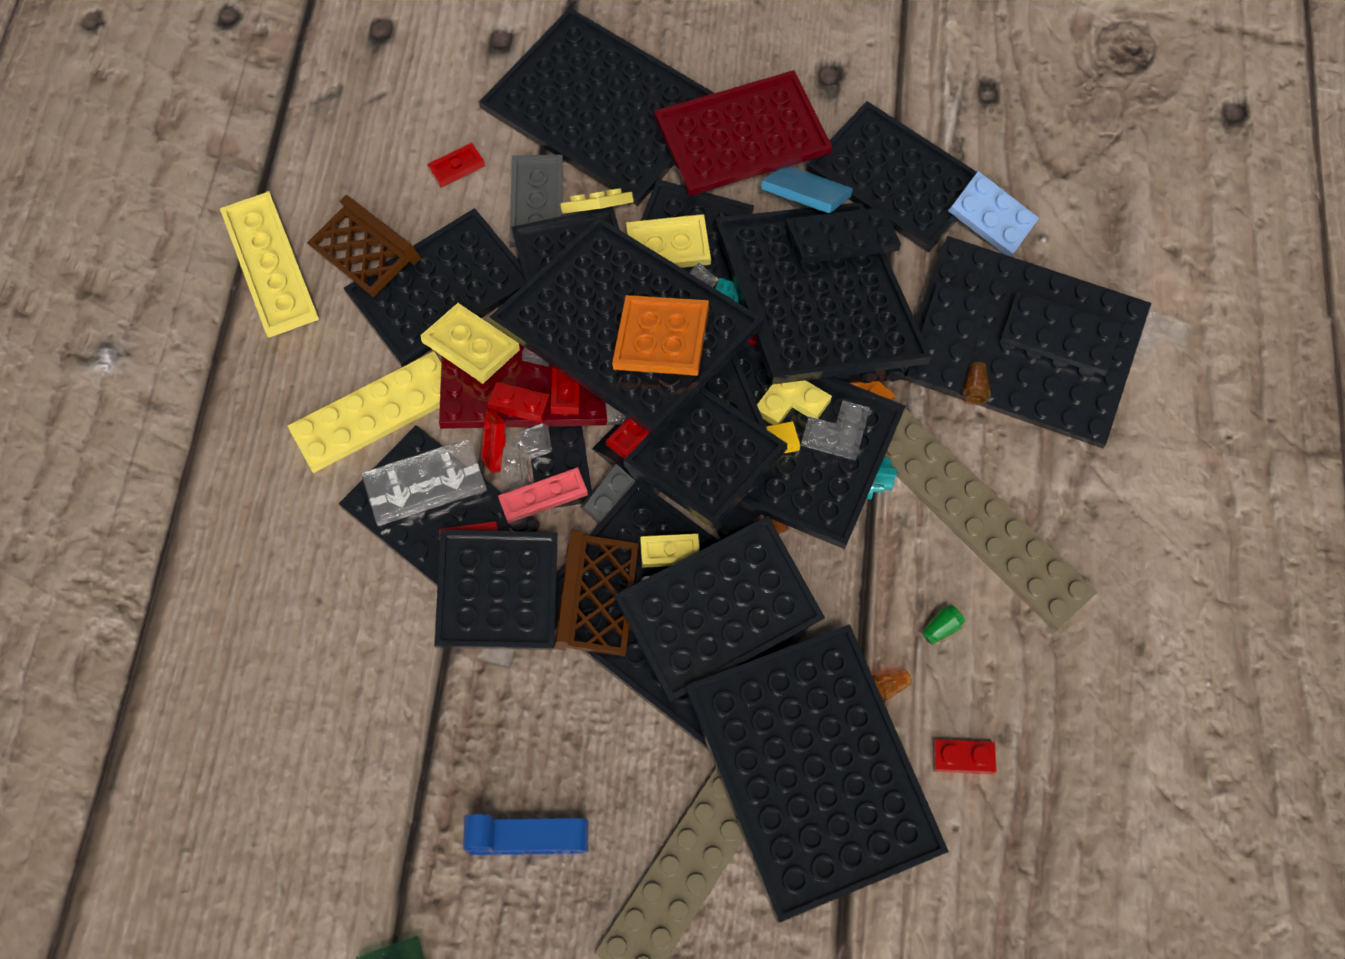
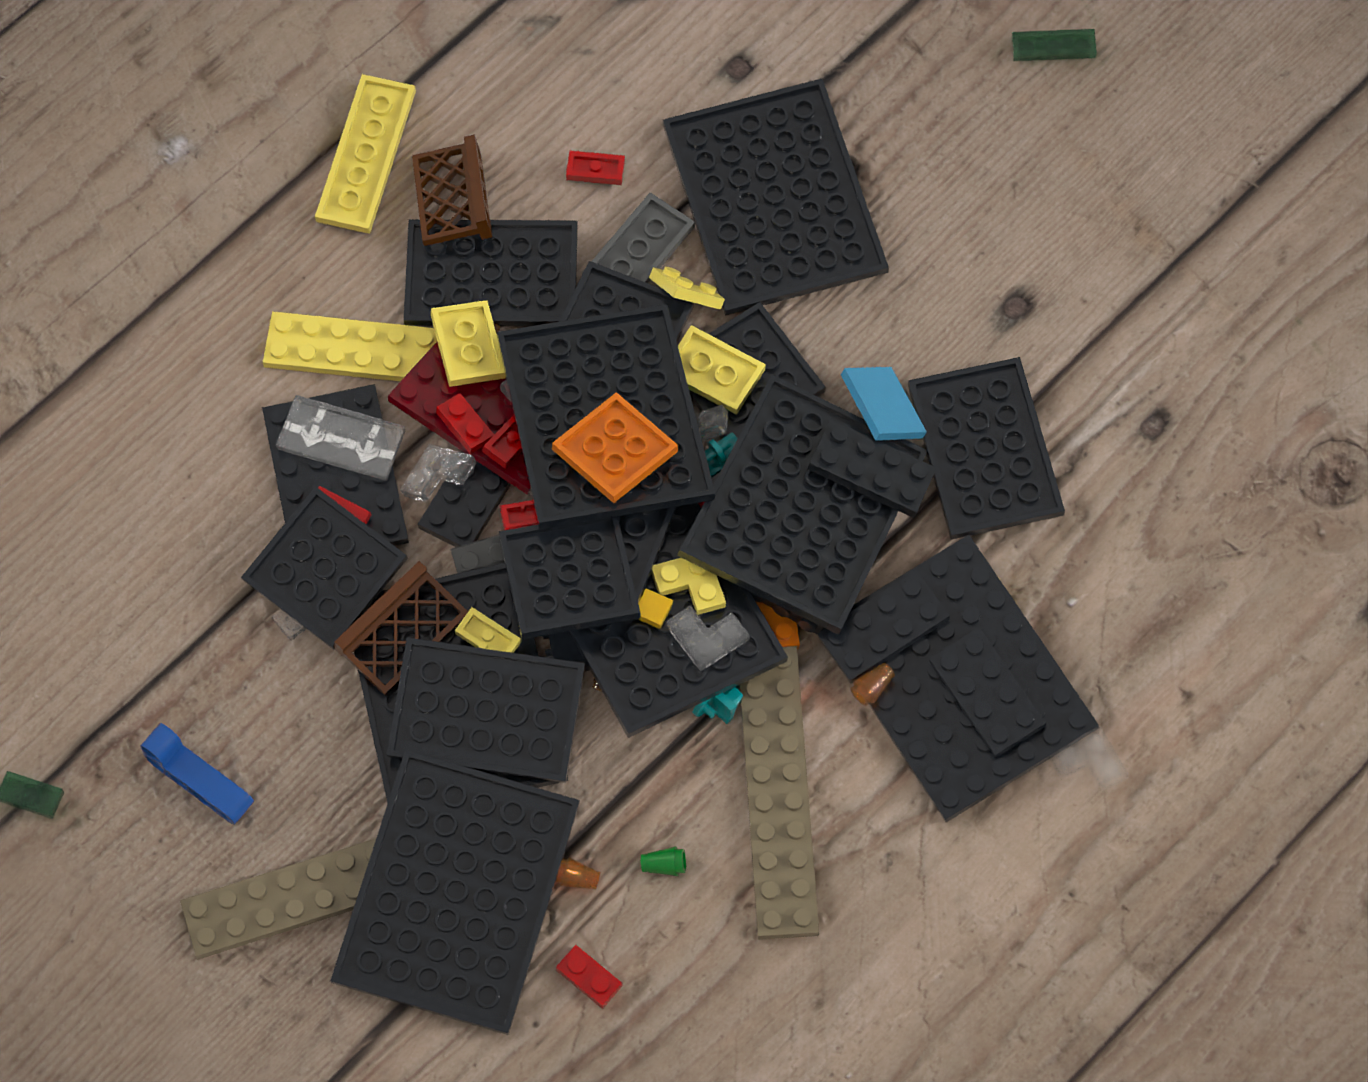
camera: 40 degrees right, 0 degrees up
red plate [481,410,506,473] -> none
coral tile [498,467,588,524] -> none
dark red plate [654,70,832,196] -> none
light blue plate [948,171,1039,256] -> none

